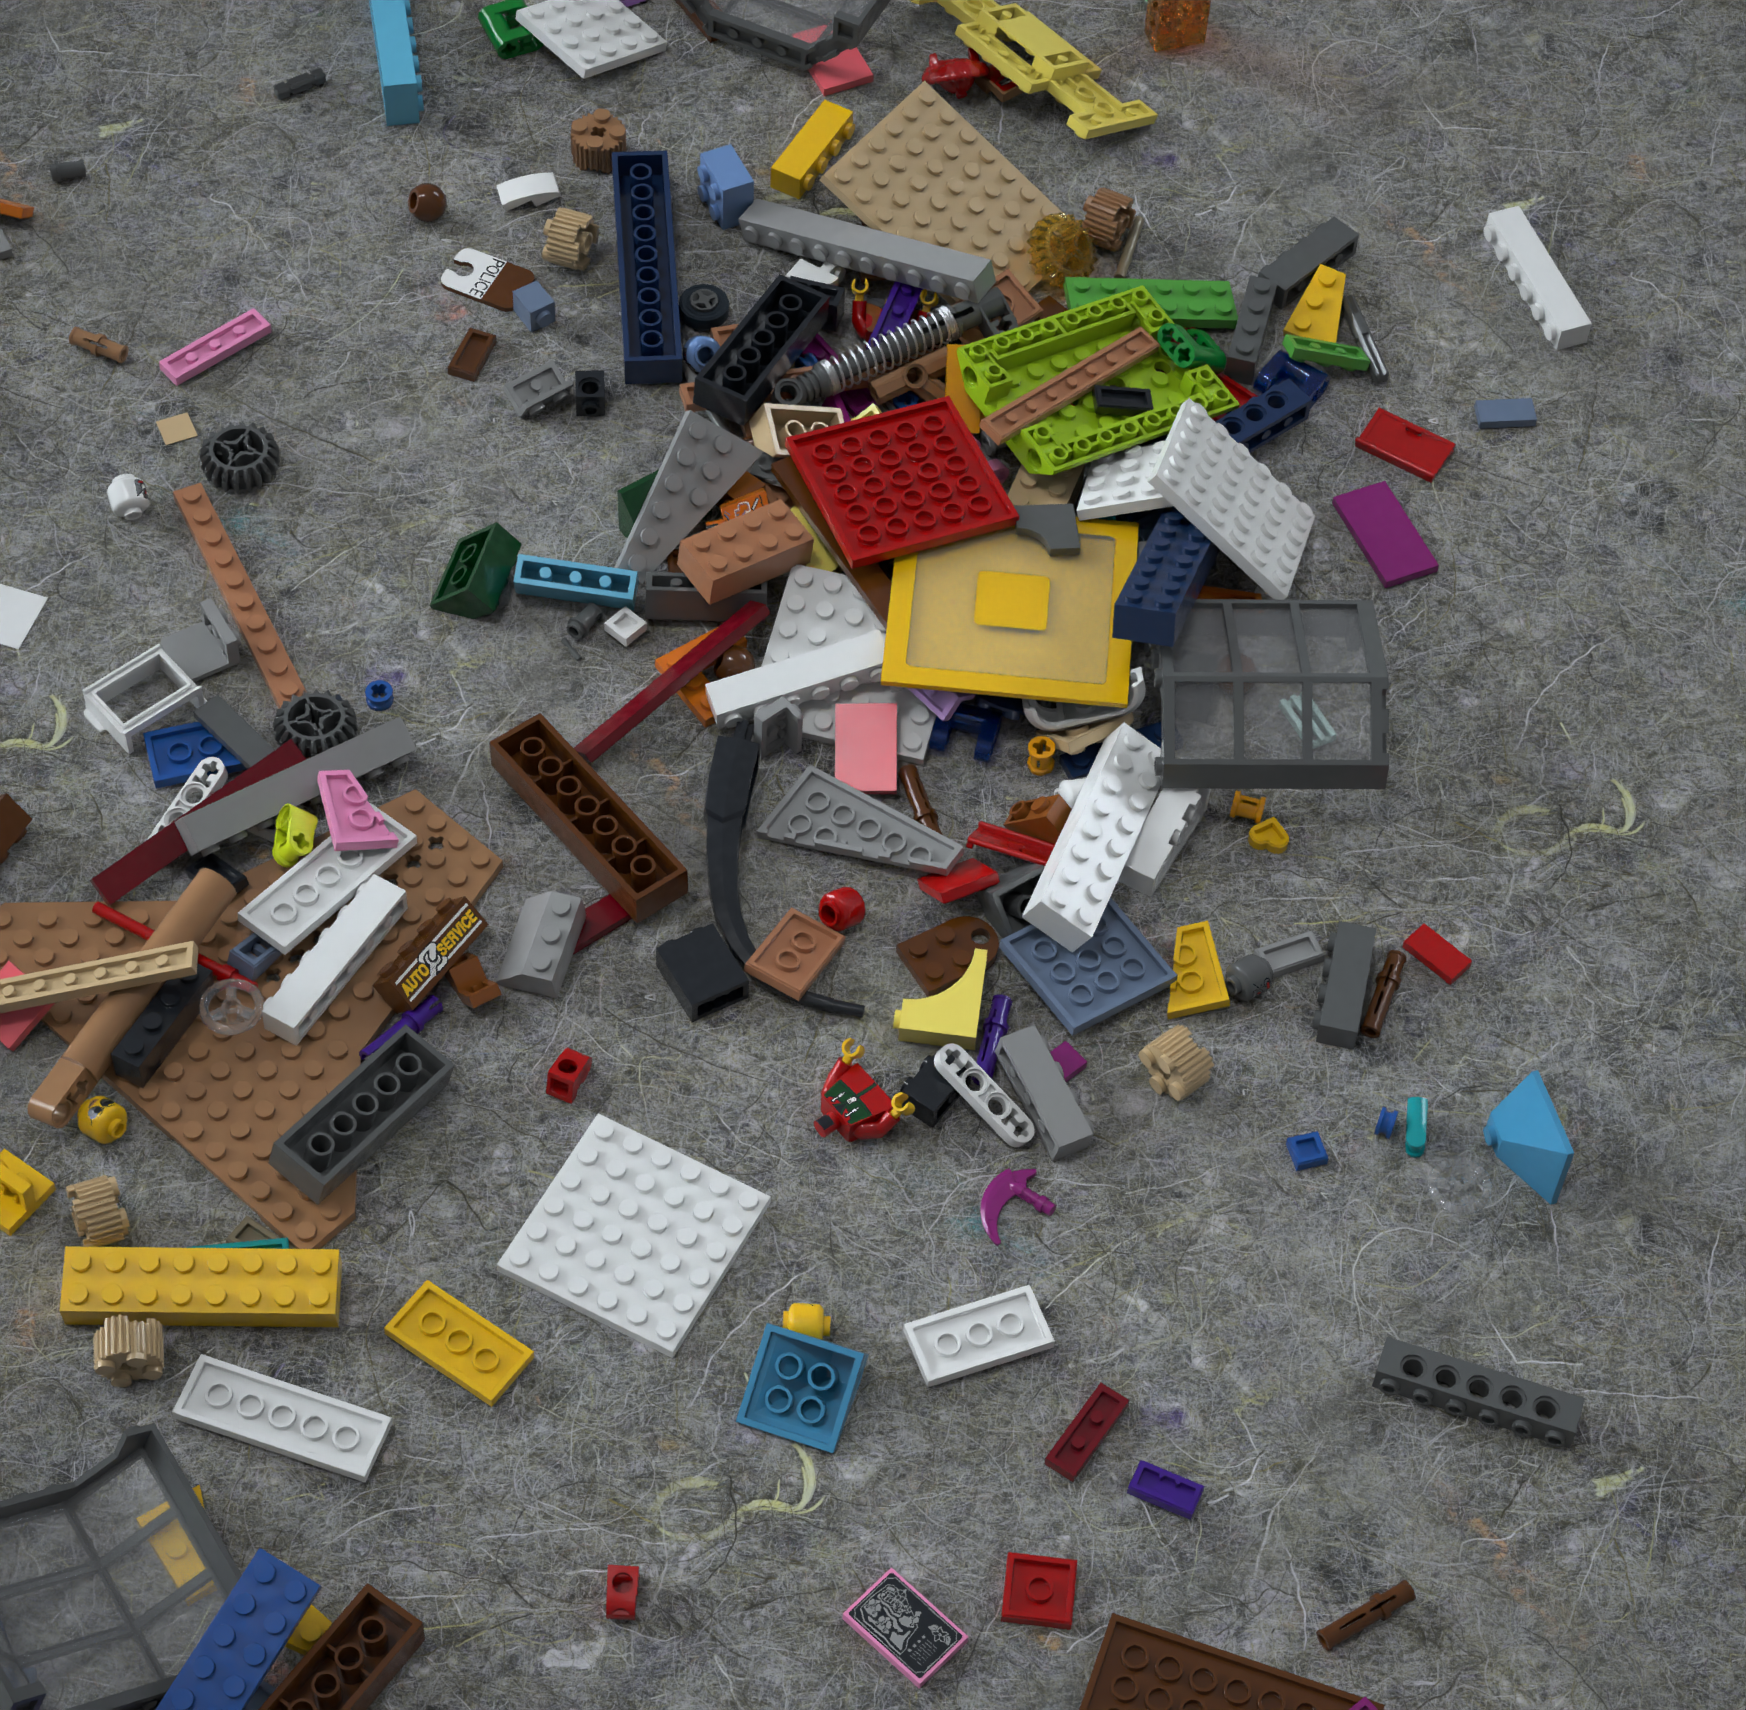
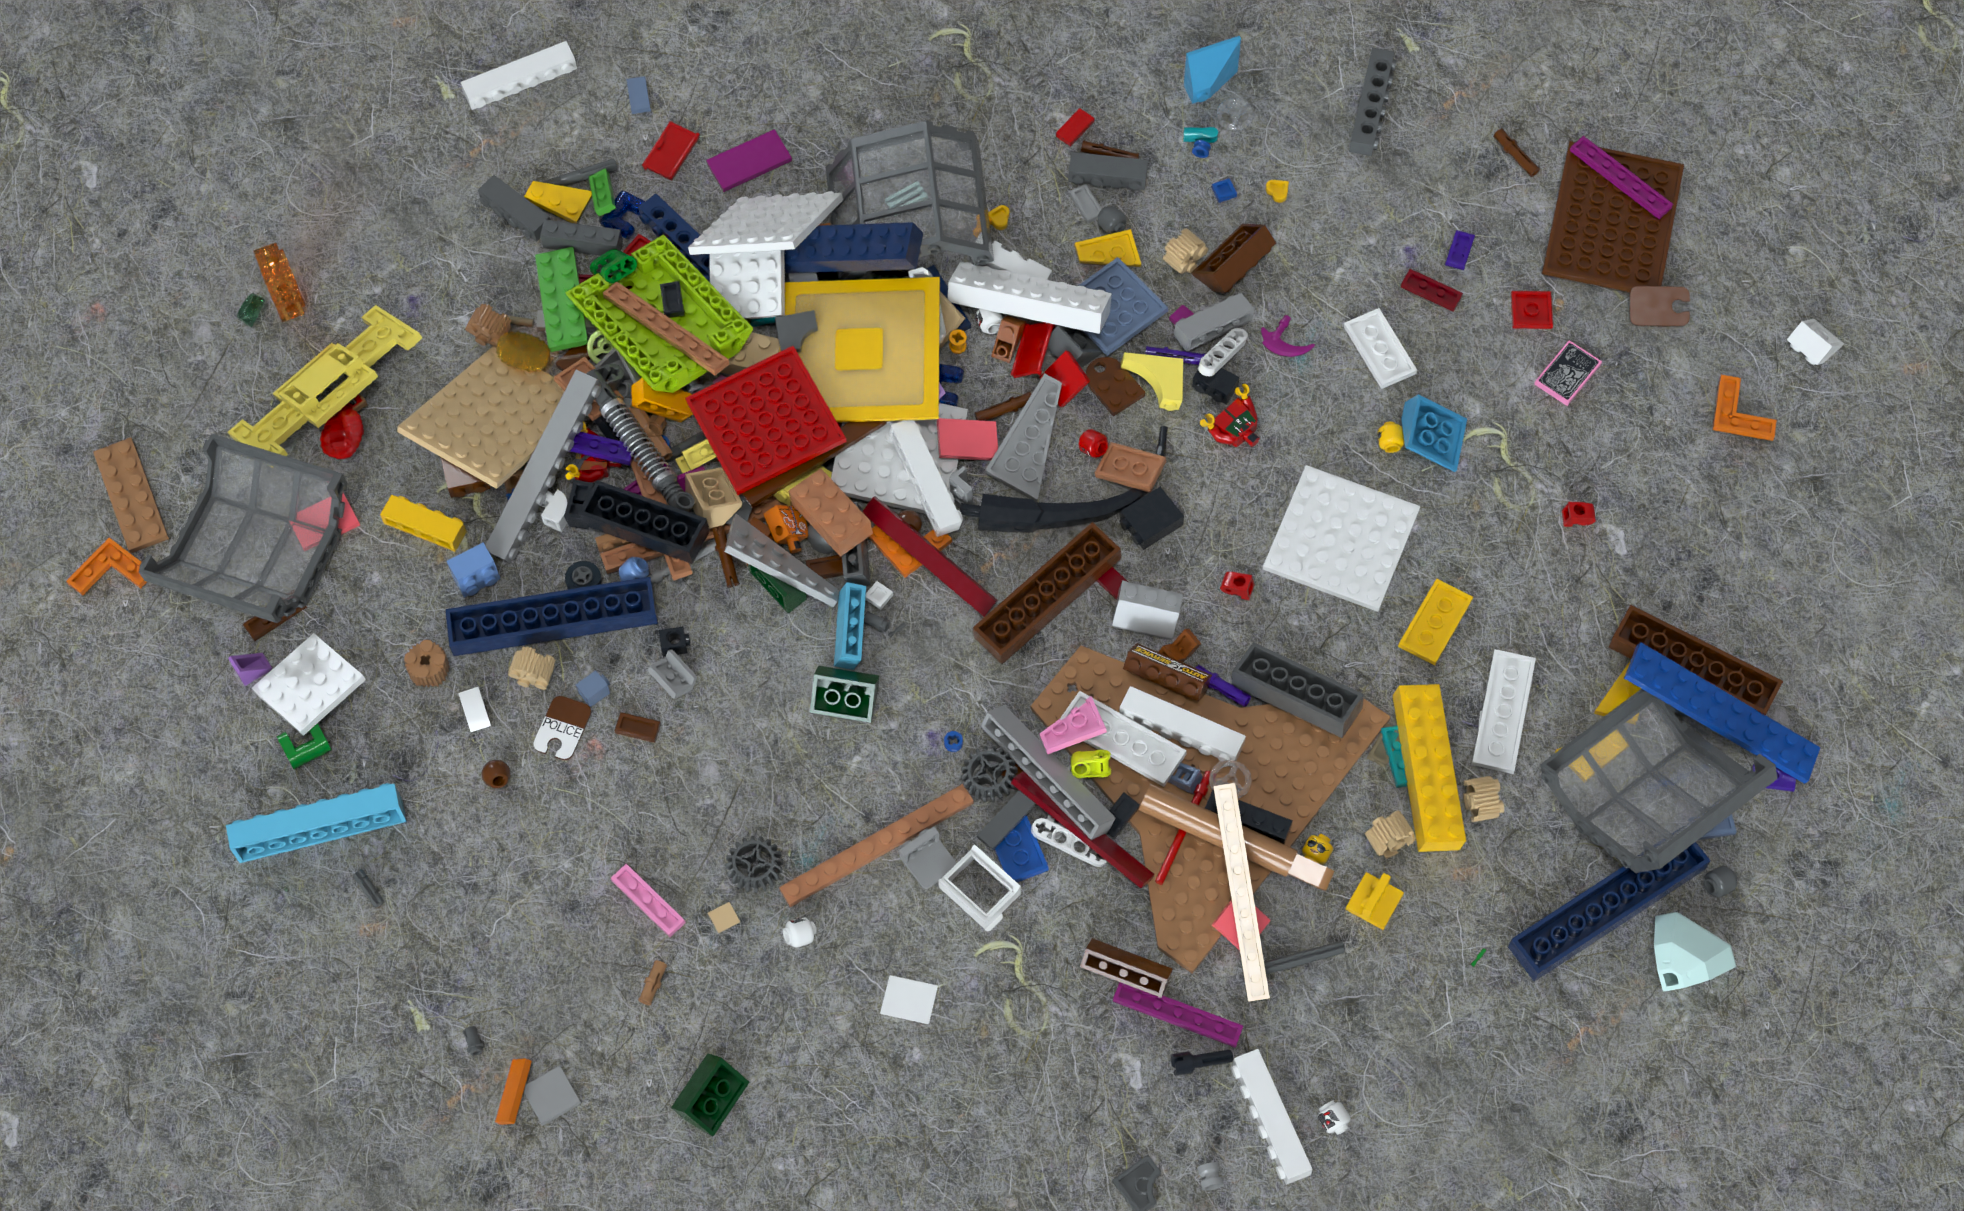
camera: 90 degrees left, 10 degrees up
none -> reddish brown slope [1191,223,1276,293]
none -> yellow tile [1265,180,1289,203]

